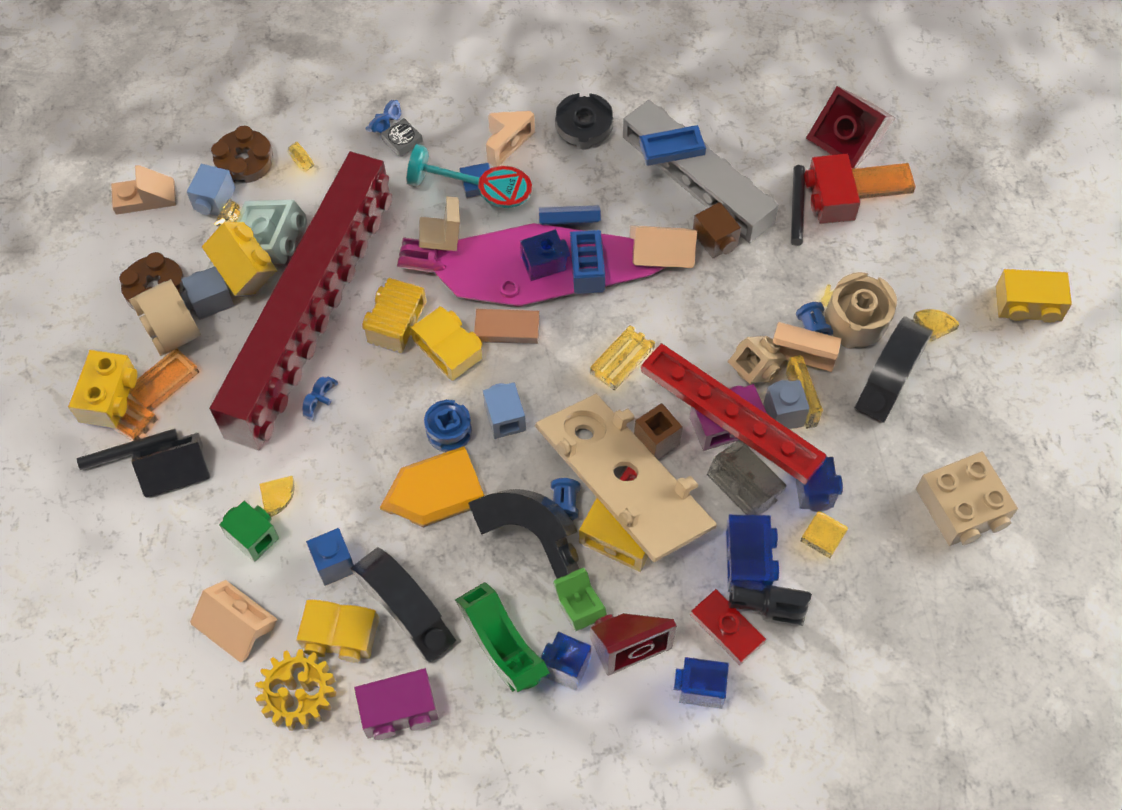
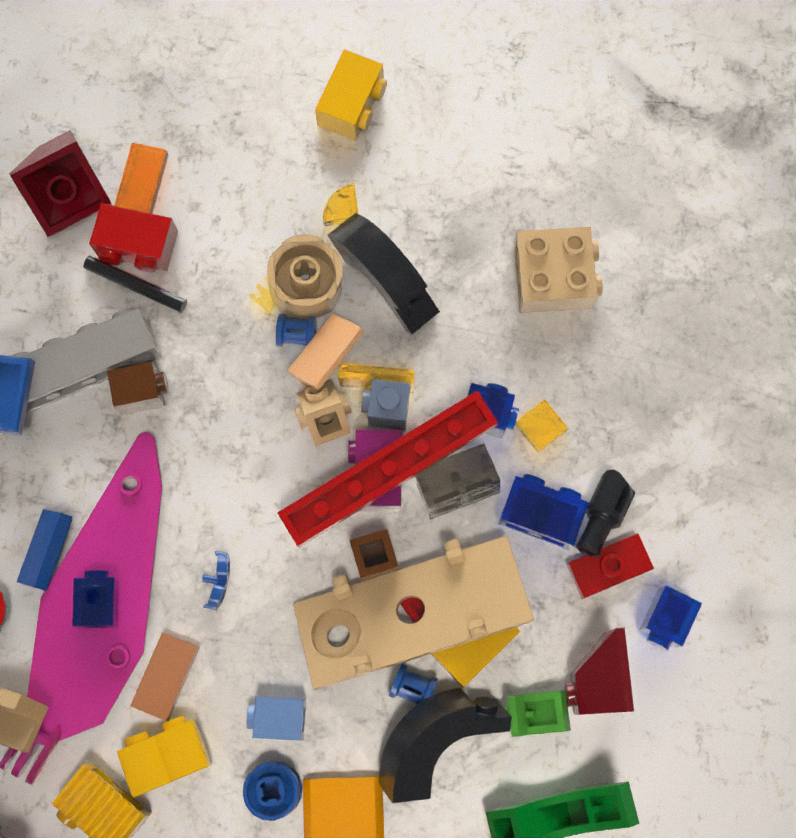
camera: 70 degrees left, 15 degrees up
clear blue brick [541,631,591,691] -> none
blue slope [570,230,605,294] -> none
clear yellow tile [590,325,655,391] -> none
light nougat panel [629,225,697,268] -> none
none -> blue piece [202,551,230,610]

